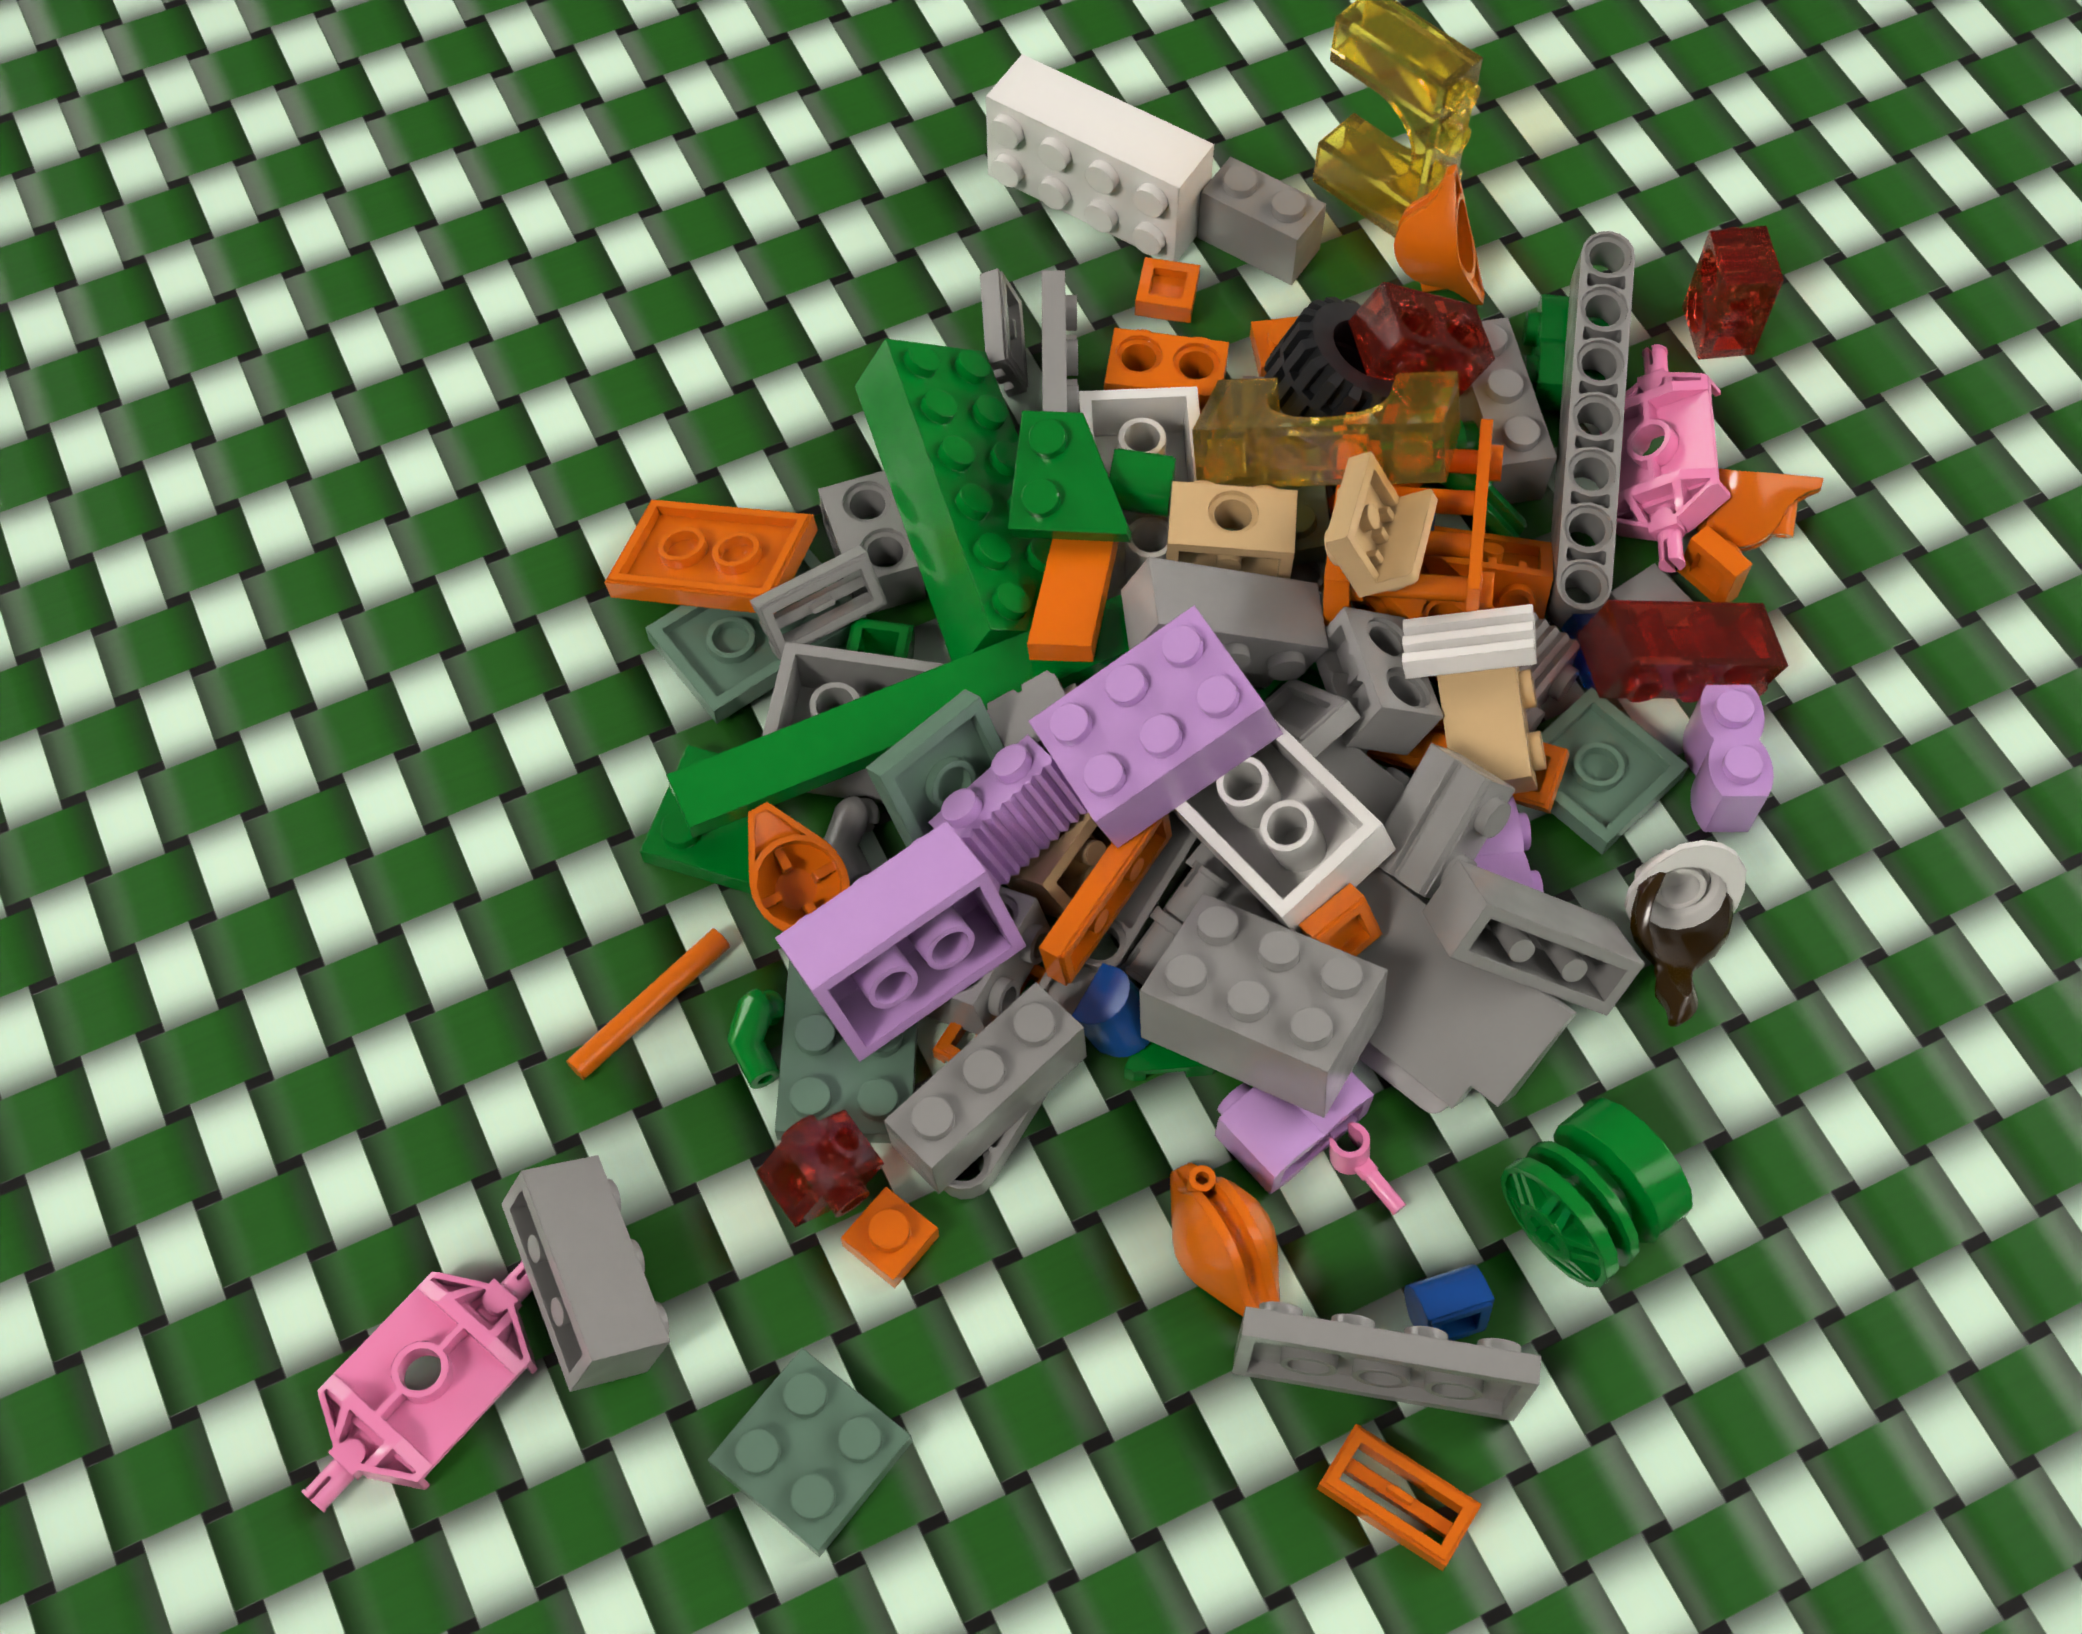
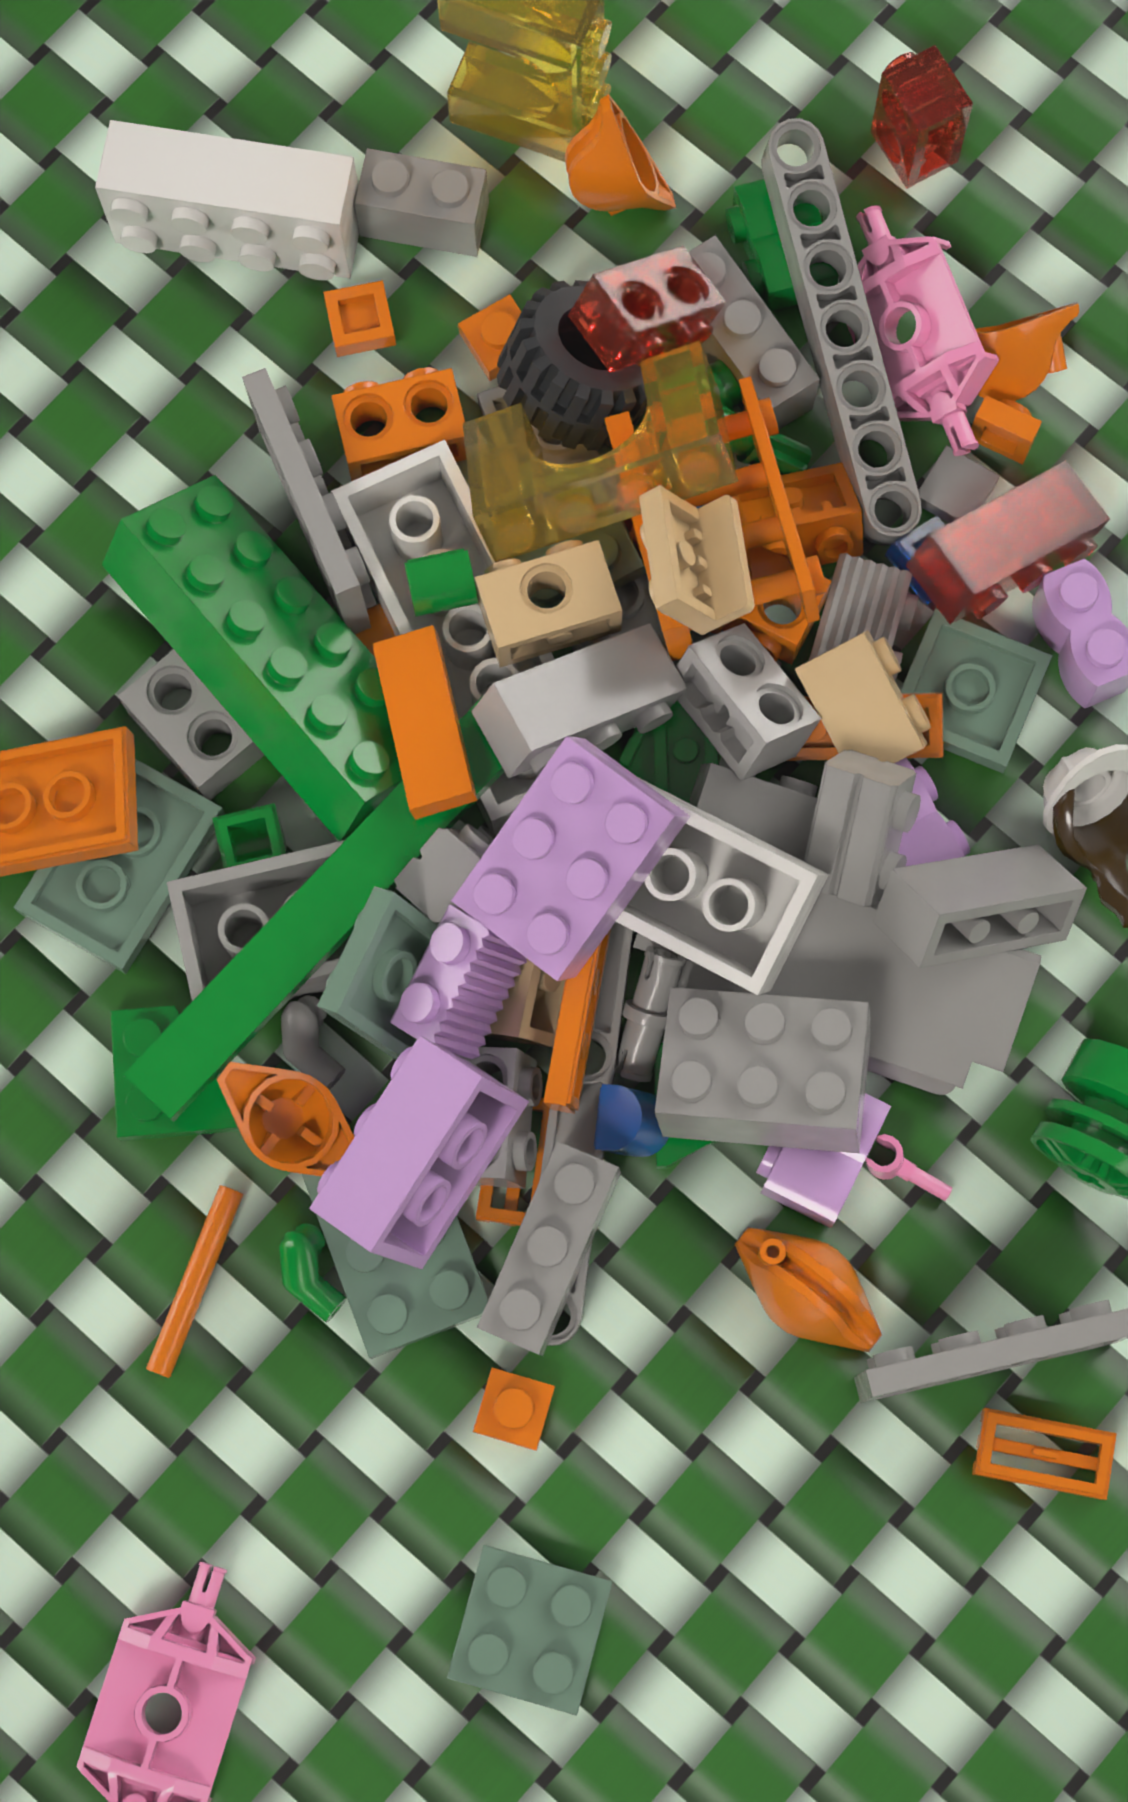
camera: 20 degrees left, 15 degrees up
light grey brick [501,1155,670,1392] -> none
light grey tile [750,545,888,659] -> none
clear red brick [756,1109,884,1228] -> none
light grey tile [980,268,1028,397] -> none
green wing [1008,410,1132,543] -> none
light grey tile [1264,679,1361,758] -> none
orange tile [1299,883,1383,956] -> none
white tile [1402,604,1537,679] -> none
blue brick [1404,1264,1495,1341] -> none

